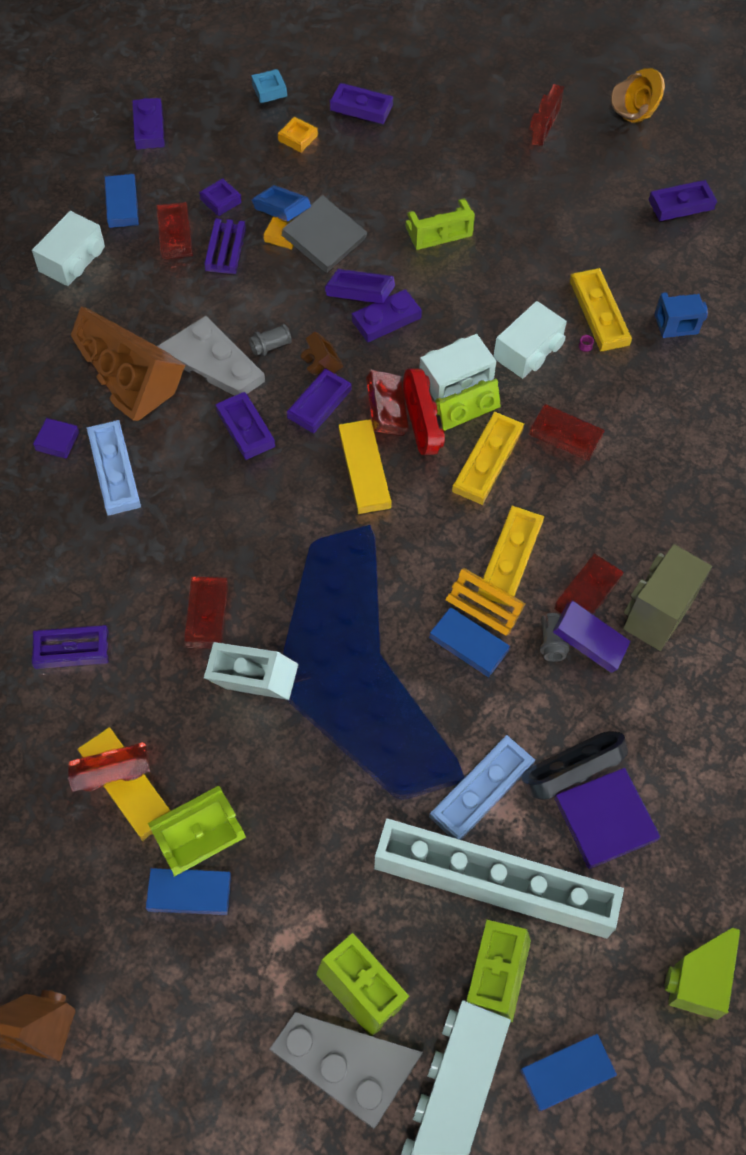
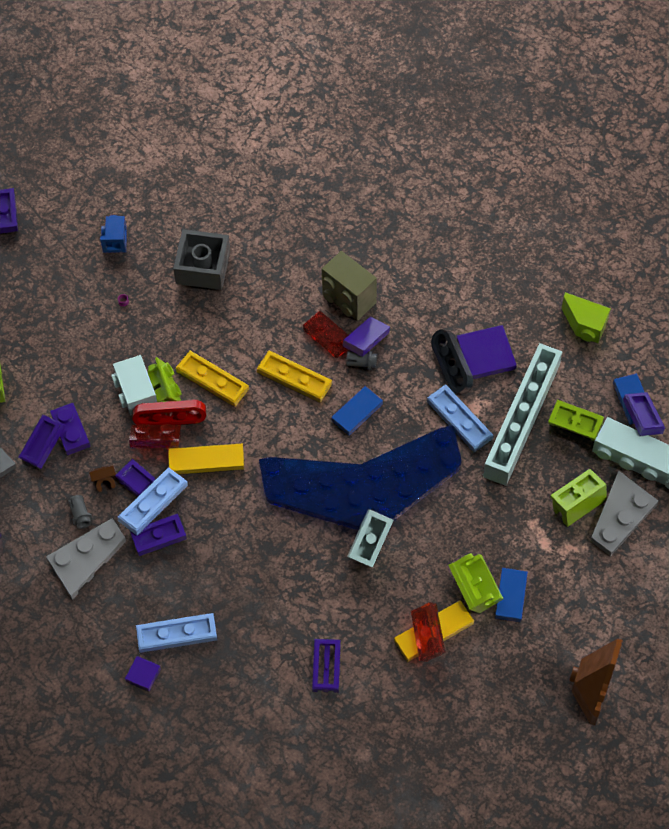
camera: 80 degrees left, 0 degrees up
dark orange wedge [71,306,185,421] -> none
clear red plate [184,577,228,648] -> none
light orange tile [445,568,526,636] -> none
light aqua brick [493,301,567,379] -> none
clear red plate [529,404,605,461] -> none
yellow tile [570,268,632,352] -> none
none -> light blue tile [118,467,188,535]
none -> dark grey brick [173,229,231,290]
none -> dark purple tile [623,392,665,436]

